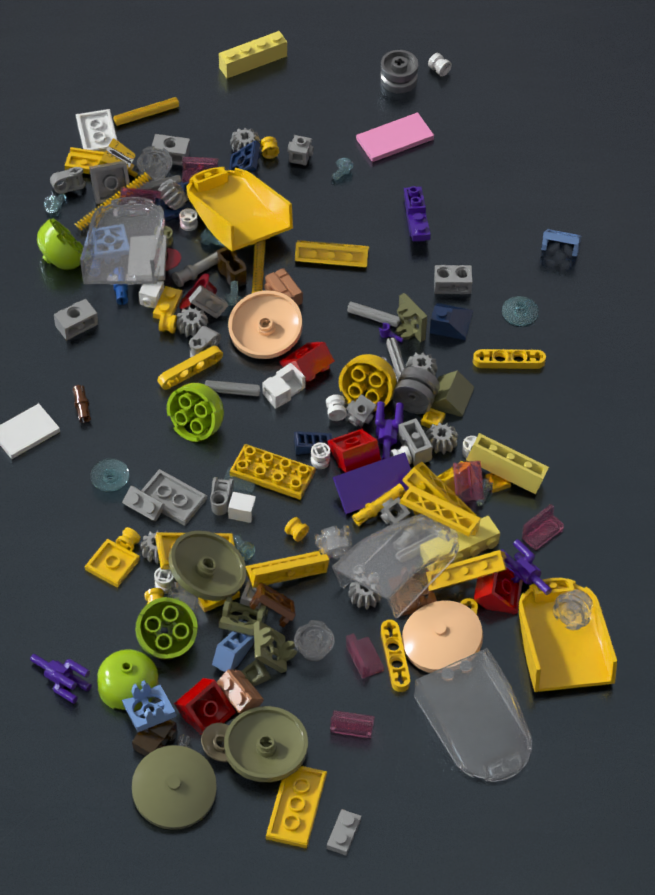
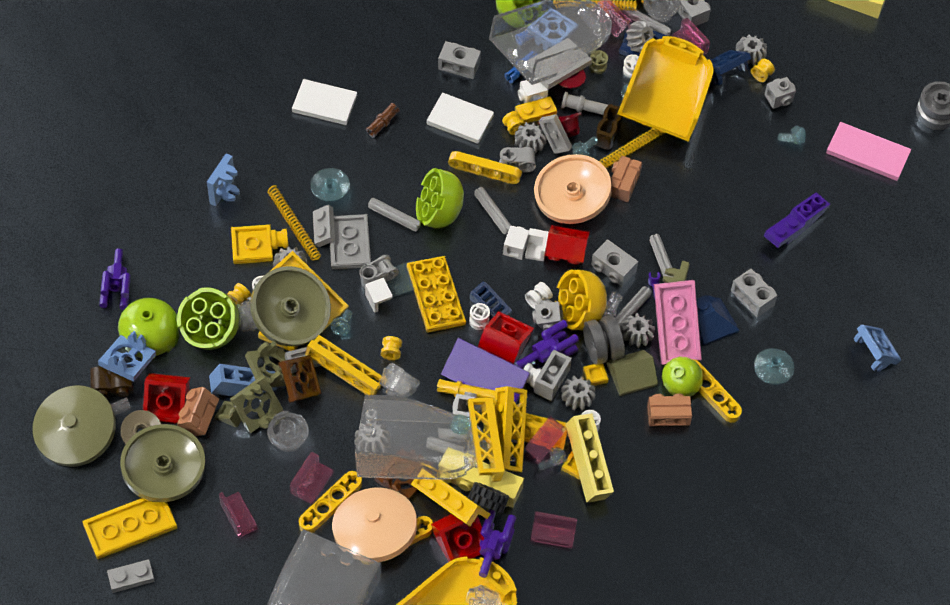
camera: 50 degrees right, 5 degrees up
yellow fence [295,240,369,267] -> none
none -> medium blue piece [207,153,240,206]
none -> yellow piece [267,185,321,260]
none -> light grey axle [368,198,421,231]
none -> white tile [427,93,494,144]
none -> clear light blue bush [450,414,471,435]
none -> black tyre [468,482,509,513]
none -> light grey brick [591,239,638,286]
none -> nougat brick [647,394,692,426]
none -> bright pink tile [654,280,702,365]
none -> lime cylinder [662,356,703,396]

